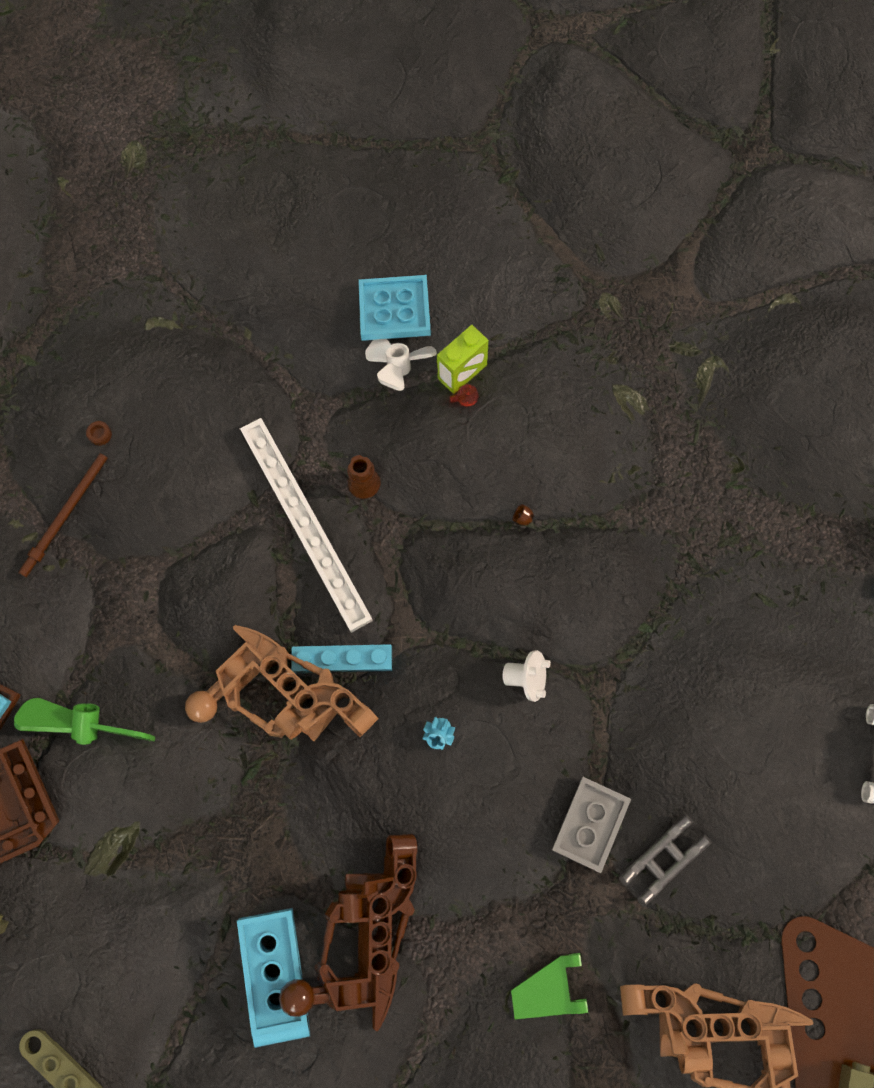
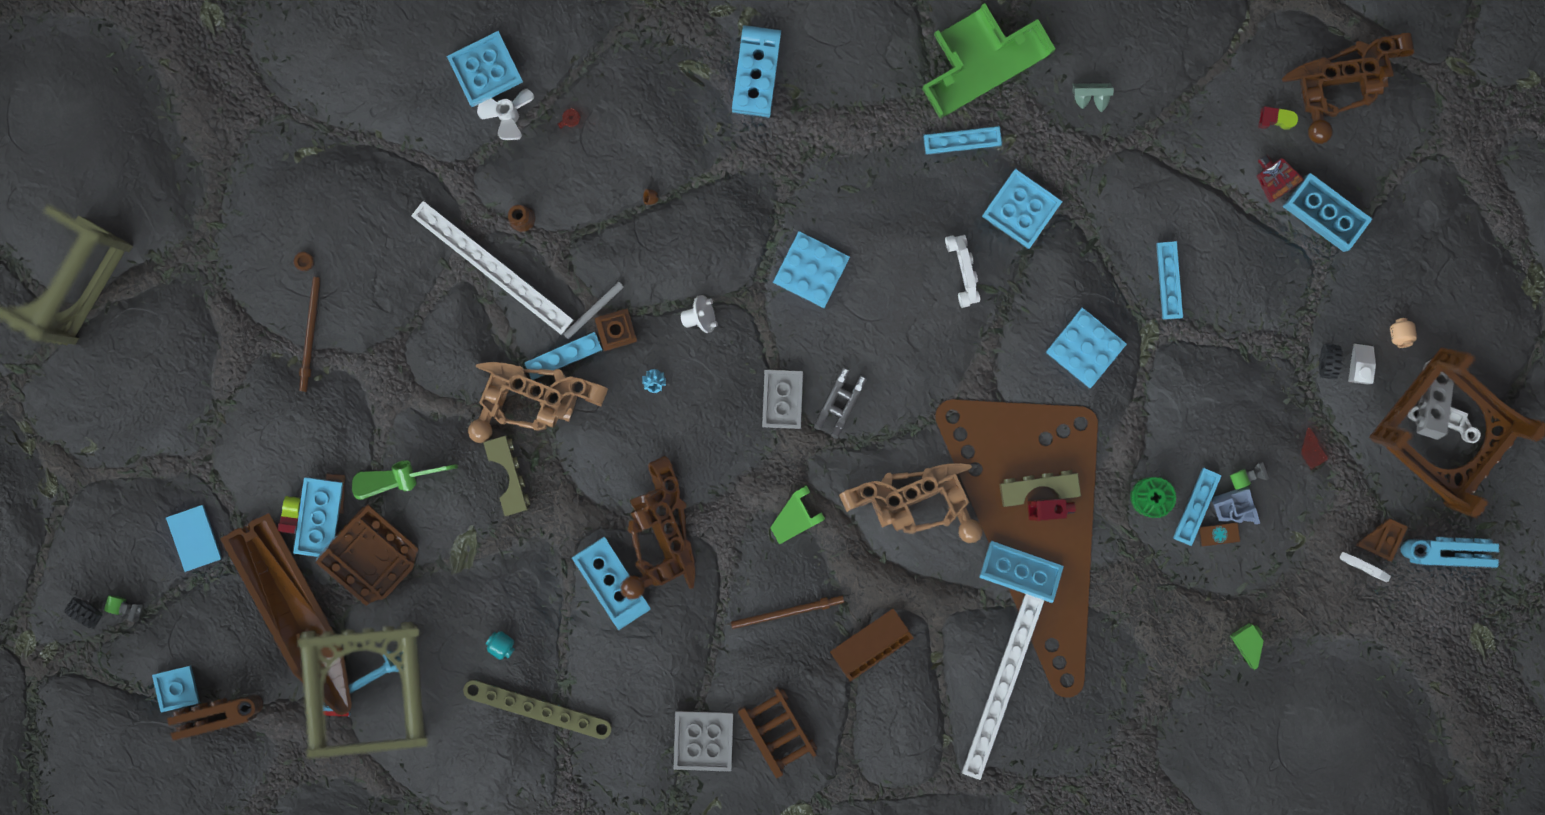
camera: 25 degrees left, 15 degrees up
lime brick [437,325,489,394] -> none
none -> olive arch [483,436,531,516]
none -> teal head [486,631,515,660]
none -> light grey bar [563,282,624,339]
none -> reddish brown piece [594,308,637,351]
none -> medium azure hinge [732,25,781,118]
none -> medium azure plate [773,231,850,308]

